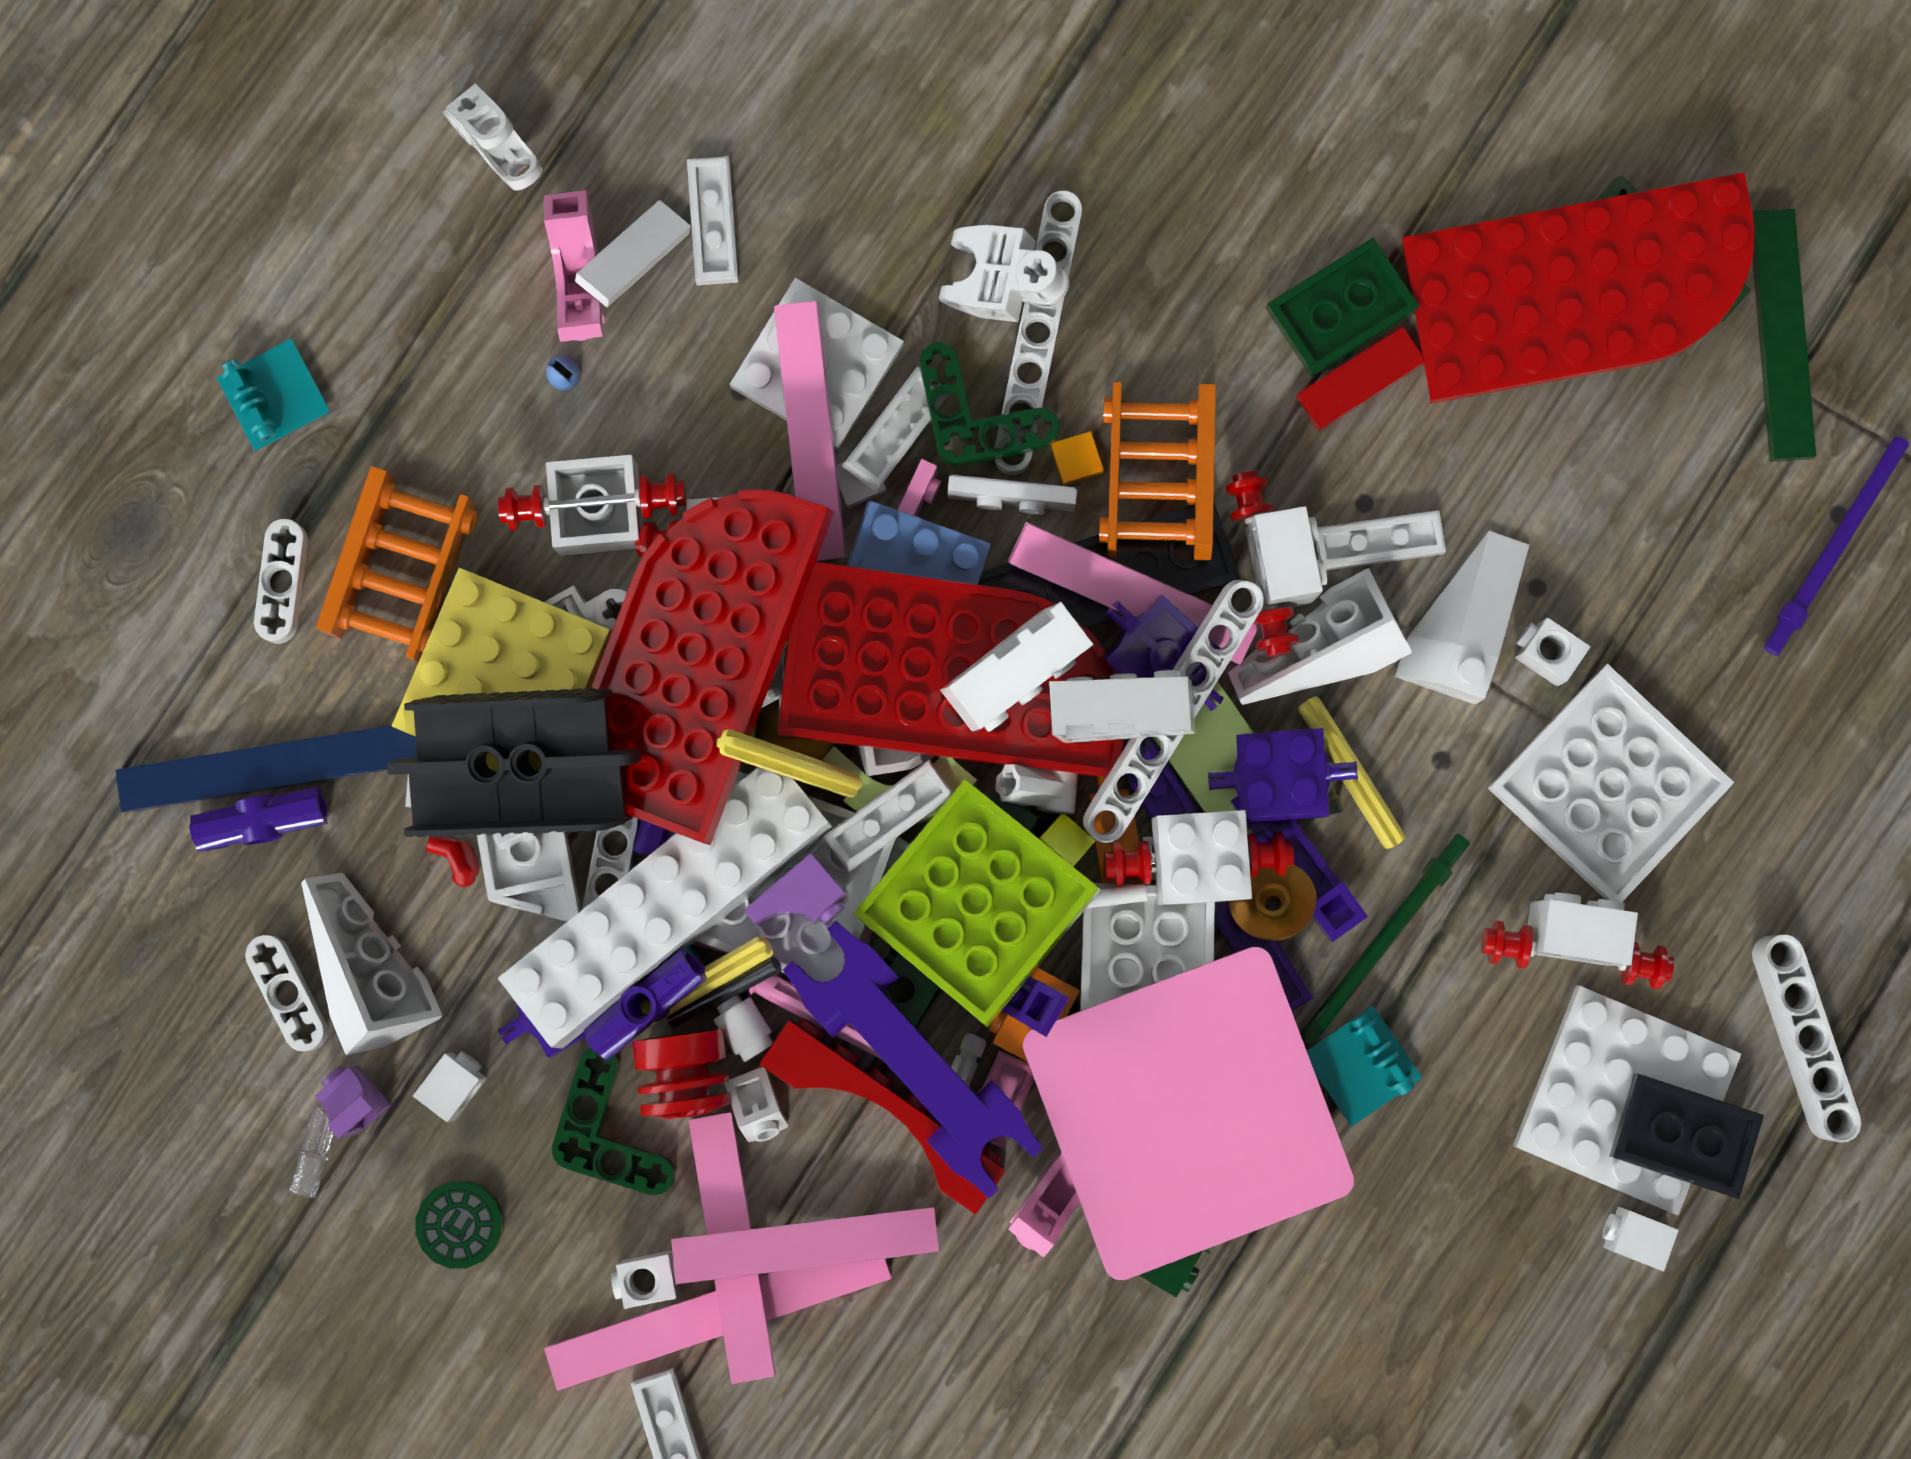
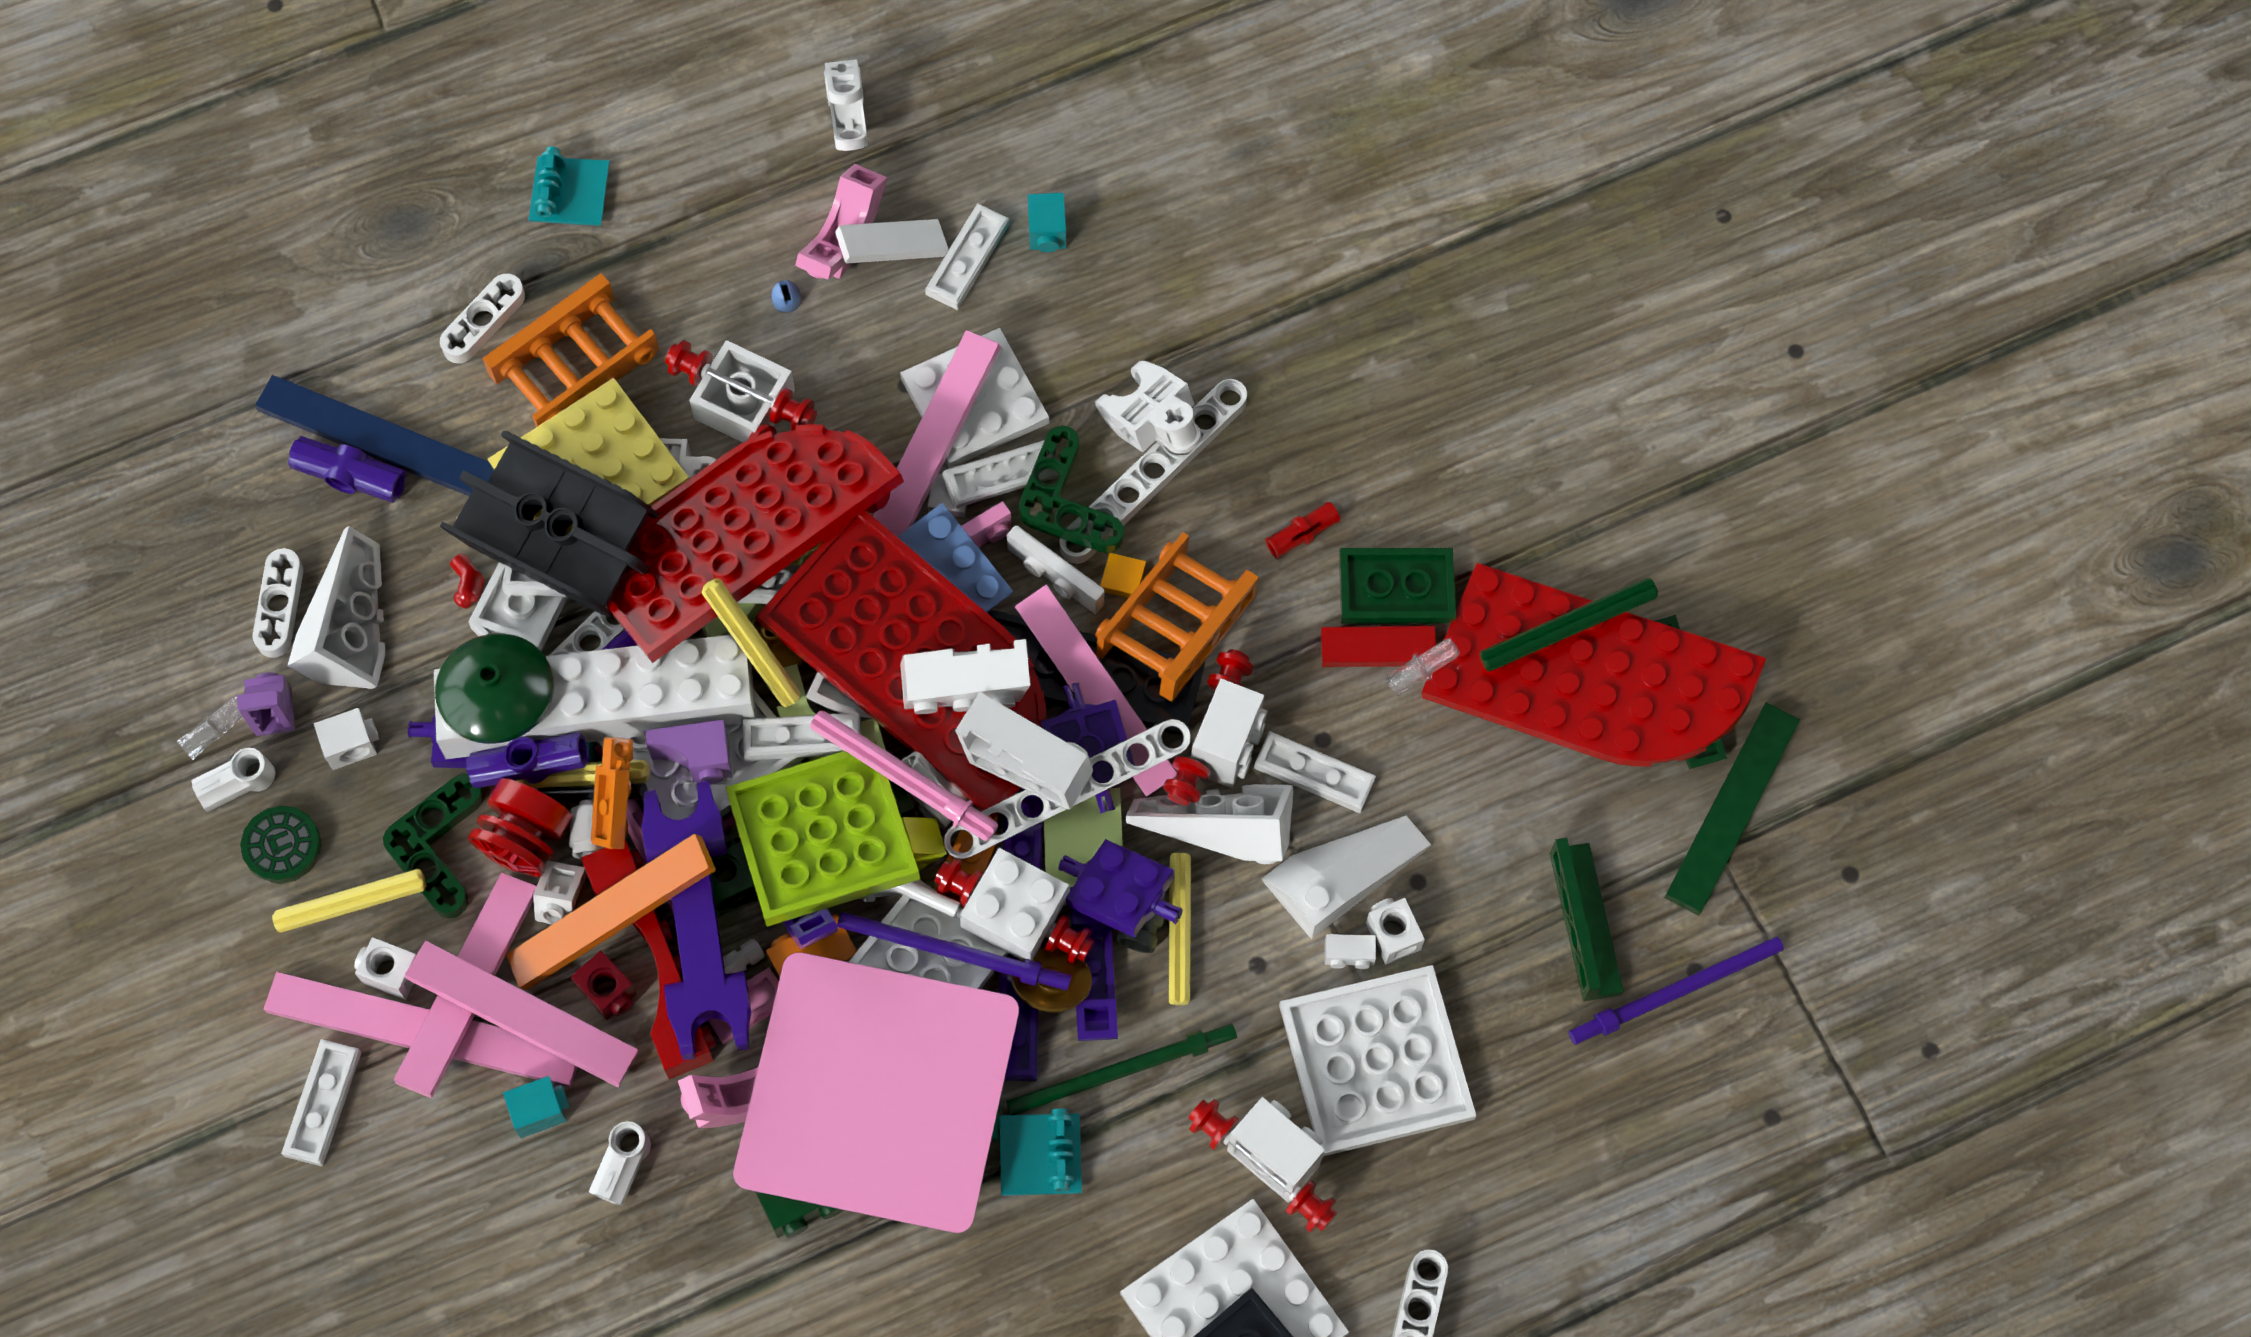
camera: 30 degrees right, 15 degrees down
none -> white piece [191,748,276,812]
none -> light yellow axle [272,869,426,933]
none -> dark green dish [435,633,554,744]
none -> teal brick [502,1076,570,1138]
none -> orange tile [506,834,716,990]
none -> dark red brick [570,950,637,1020]
none -> white piece [589,1121,651,1206]
none -> orange hinge [591,737,634,849]
none -> bright pink axle [810,711,998,841]
none -> dark purple bar [837,912,1072,991]
none -> teal brick [1027,193,1066,252]
none -> red pin [1265,501,1341,559]
none -> white piece [1325,934,1376,969]
none -> clear axle [1385,638,1459,696]
none -> dark green axle [1480,578,1658,671]
none -> dark green fence [1549,837,1624,1002]

